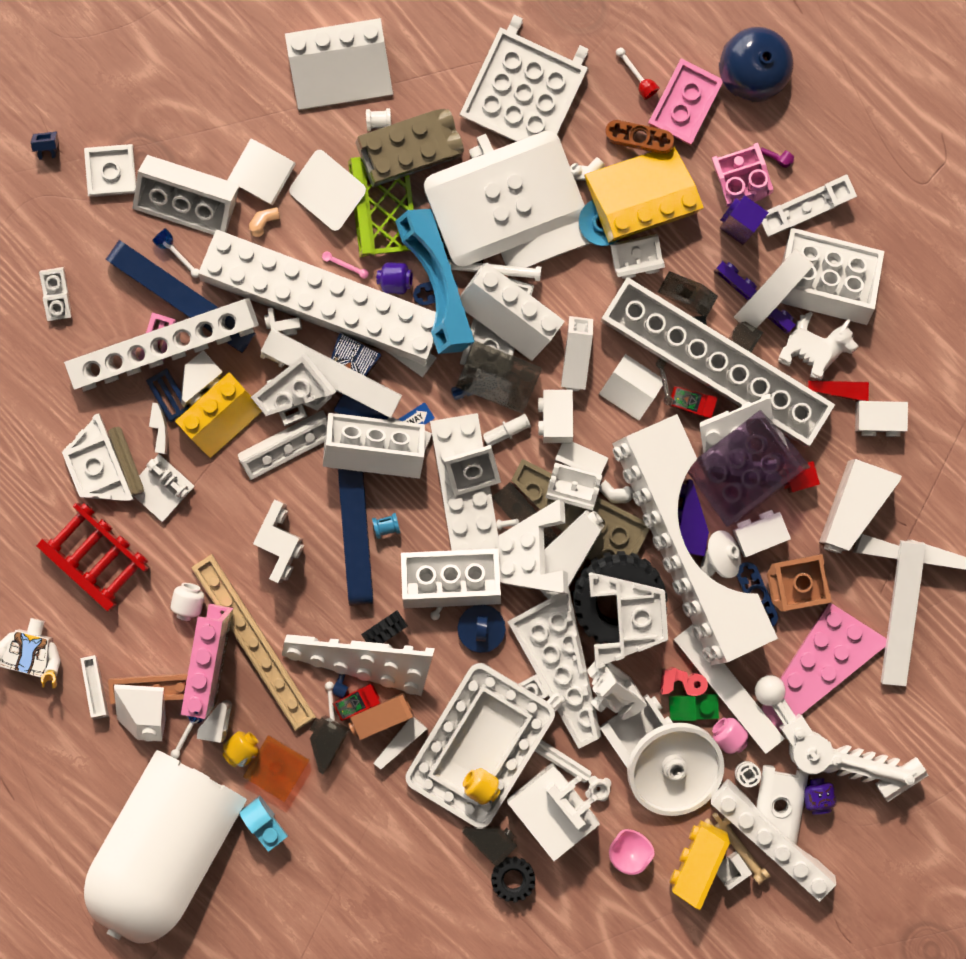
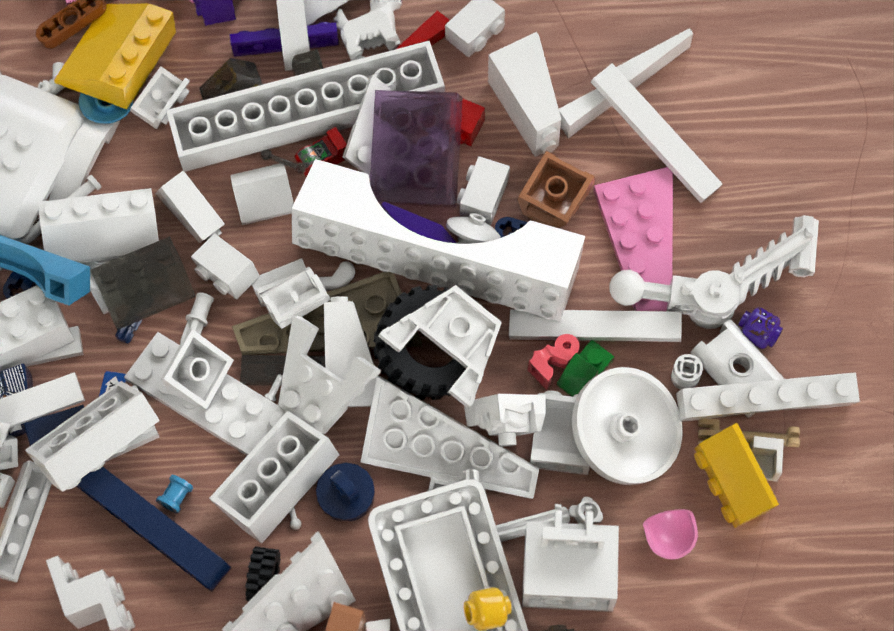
camera: 40 degrees left, 20 degrees down
bright pink head [712,718,748,754] -> none

